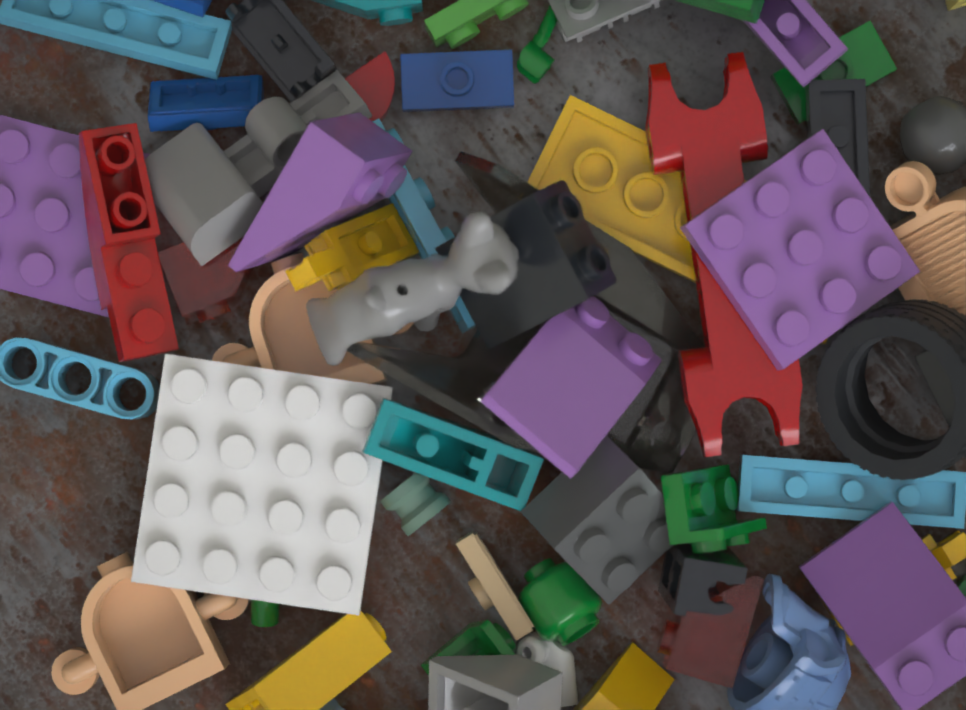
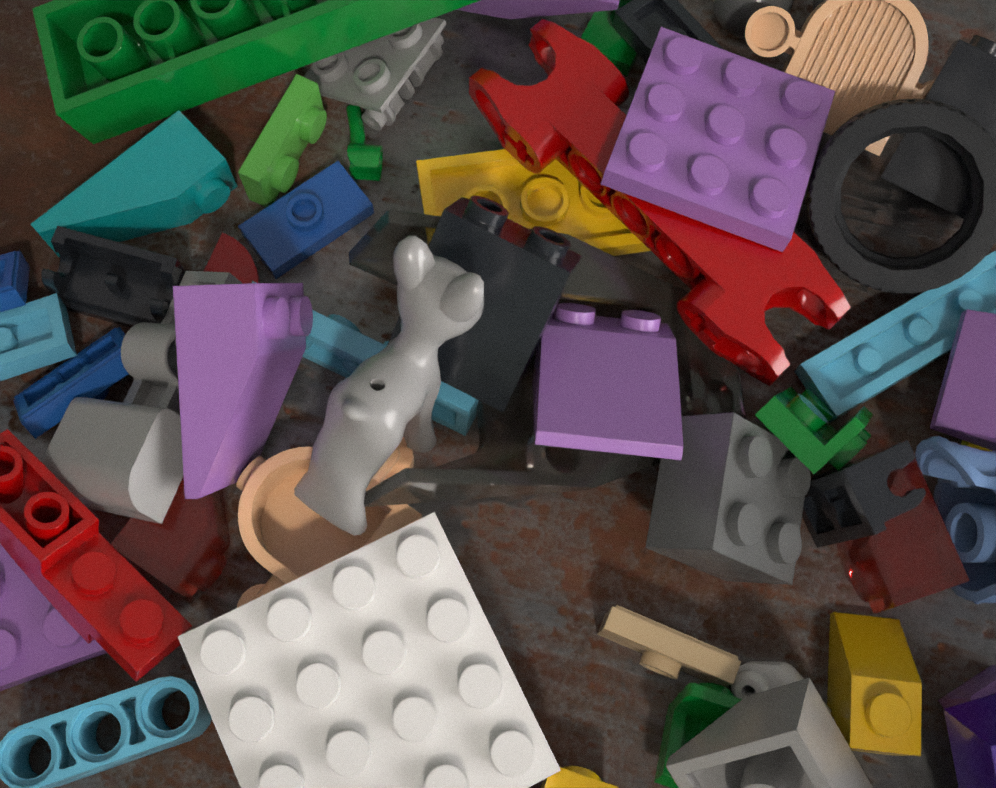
camera: 40 degrees left, 15 degrees down
yellow hinge [285,203,419,291] -> none
teal slope [362,398,544,511] -> none
sand green wheel [380,472,451,536] -> none
green head [518,558,602,646] -> none

